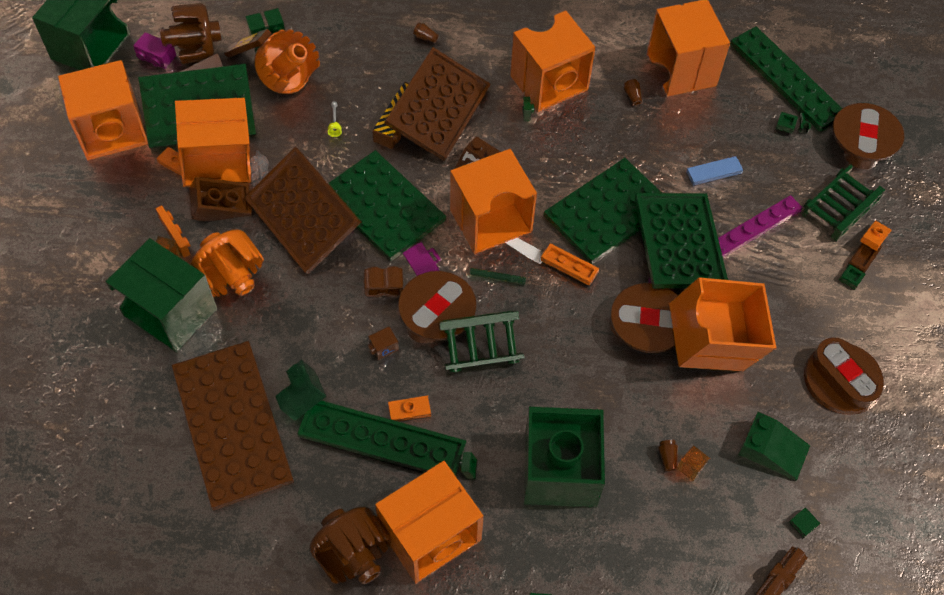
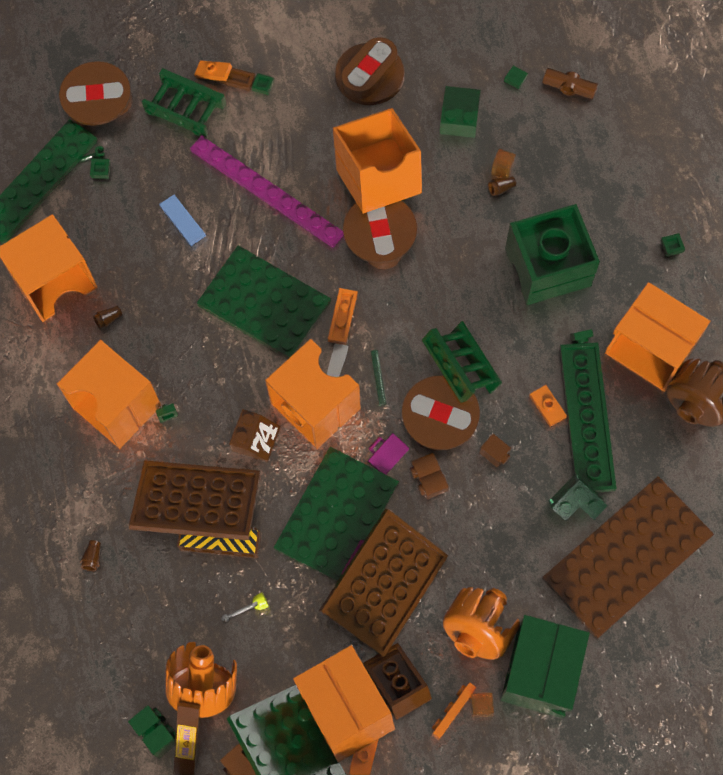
camera: 105 degrees left, 10 degrees up
dark green plate [635,193,728,289] -> none

